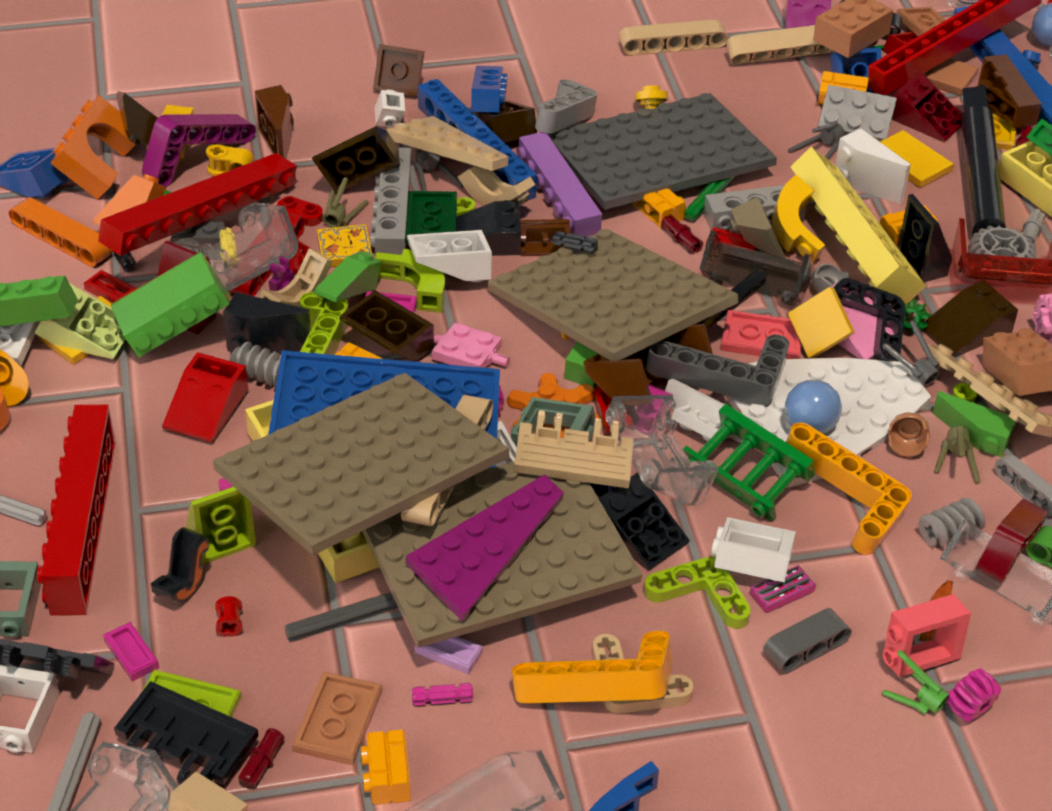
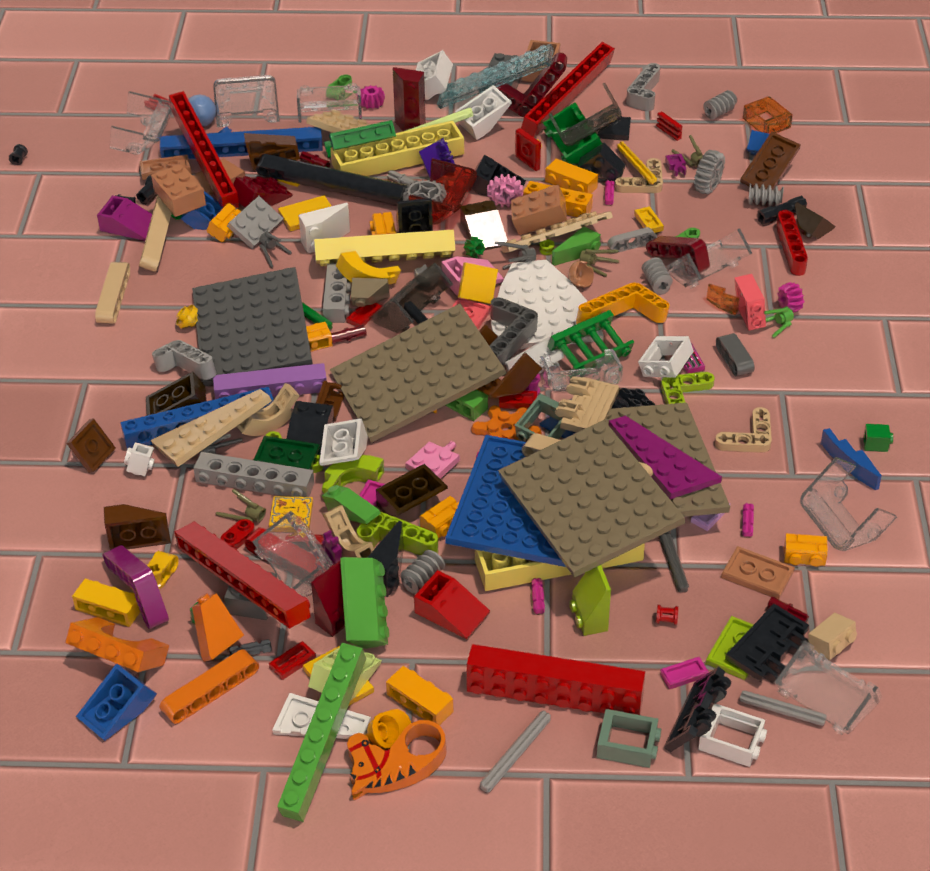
camera: 75 degrees left, 0 degrees up
dark brown slope [116,91,158,145] -> none
black animal [151,527,209,604] -> none
light yellow axle [219,227,237,265] -> none
dark brown slope [312,126,400,194] -> none
blue brick [471,65,507,113] -> none
light orange beam [511,630,673,703] -> none
black axle [552,231,599,253] -> none
medium blue piece [785,379,842,434] -> none
black beam [833,278,905,362] -> none
none -> light orange brick [386,666,454,725]

